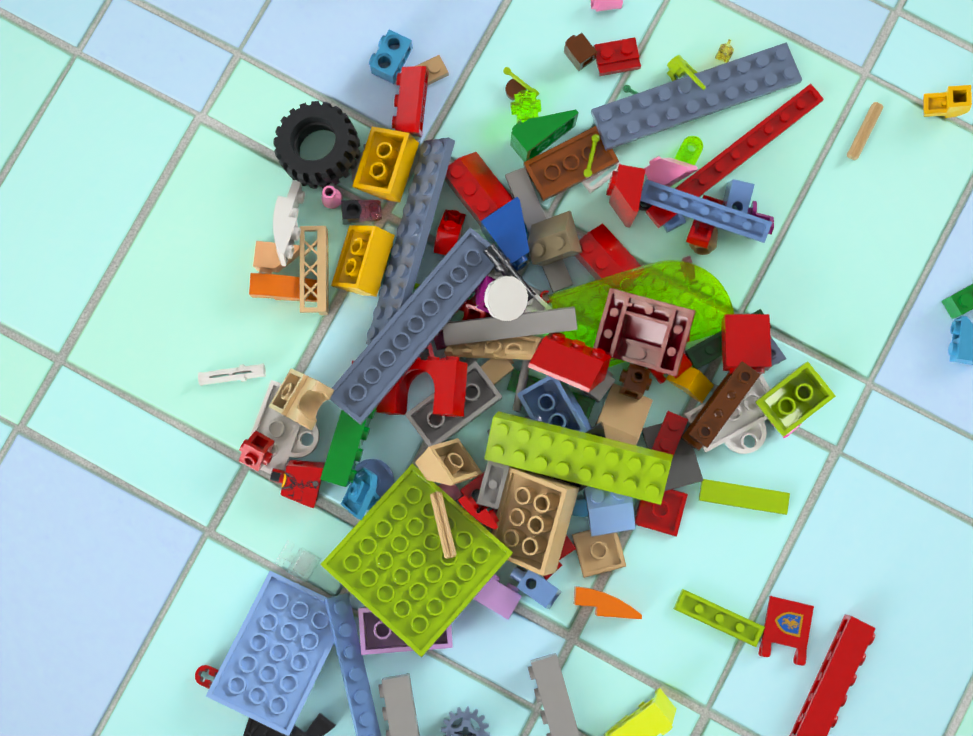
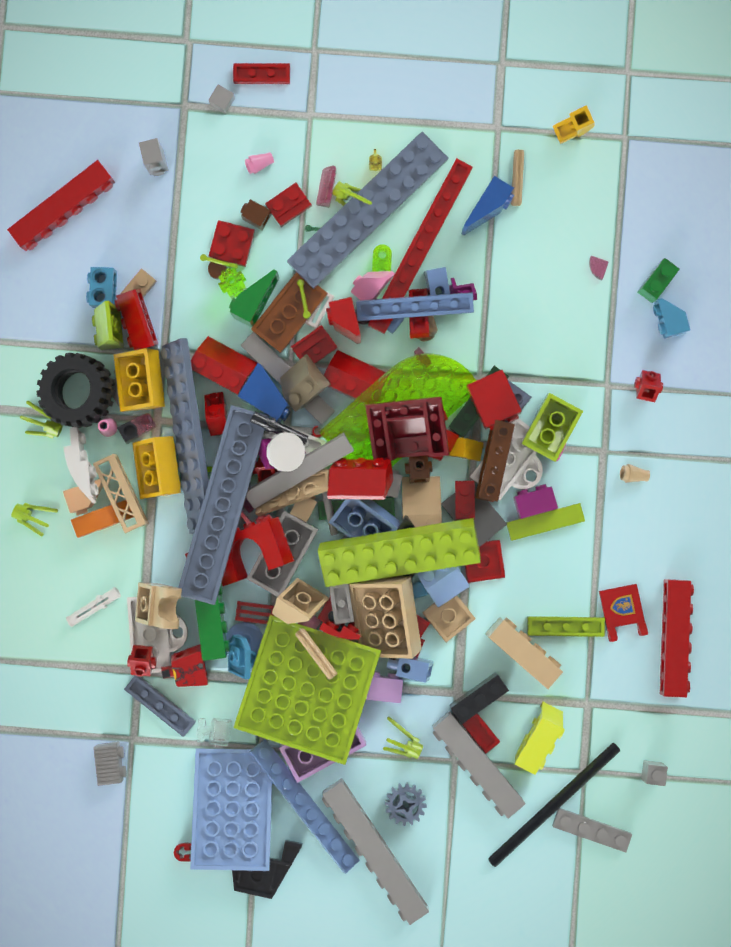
camera: 20 degrees left, 5 degrees up
orange slope [573,586,642,619] -> none
none -> lime plant [11,503,58,537]
none -> lime plant [20,401,63,439]
none -> lime slope [92,300,124,350]
none -> light grey brick [93,741,127,786]
none -> sand blue tile [124,675,196,737]
none -> red plate [208,220,255,267]
none -> red tile [235,601,275,624]
none -> red plate [291,325,338,364]
none -> clear pink slope [316,165,337,208]
none -> lime plant [383,716,423,759]
none -> black brick [449,672,509,724]
none -> blue slope [461,176,514,236]
none -> red plate [462,713,500,754]
none -> tan brick [485,617,563,689]
none -> magenta brick [513,484,558,519]
none -> clear pink tile [589,256,609,281]
none -> tan cone [620,464,650,483]
none -> red brick [634,370,664,403]

